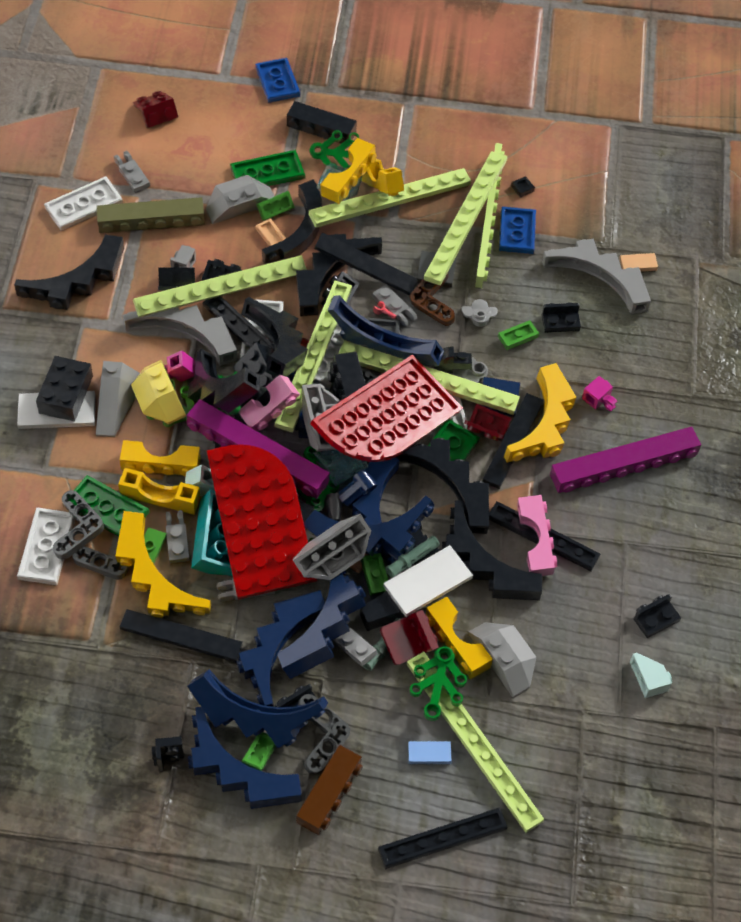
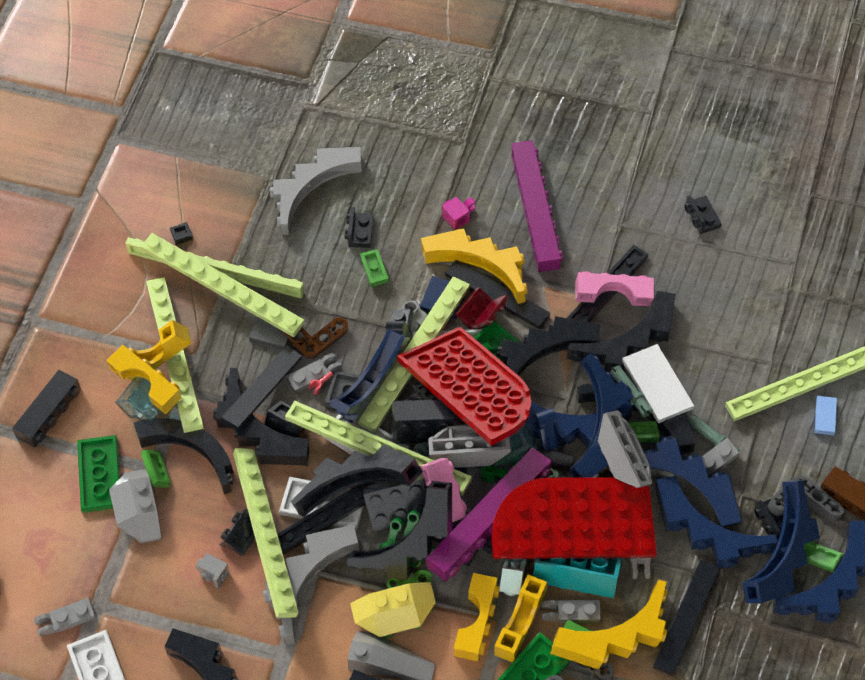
camera: 75 degrees left, 0 degrees up
olive brick [97,197,205,233] -> none
black bracket [152,736,184,772] -> none
black bracket [158,267,195,291] -> none
dark pink brick [164,350,195,382] -> none
light nougat tile [256,218,286,246] -> none
green plant [309,130,359,173] -> none
dark red bracket [380,609,439,665] -> none
green plant [409,646,467,721] -> none
yellow arch [426,596,493,679] -> none
light grey plate [461,299,497,327] -> none
light grey wedge [468,622,537,698] -> none
blue tile [499,207,536,254] -> none
light nougat tile [619,253,658,272] -> none
light aqua slope [630,653,672,698] -> none

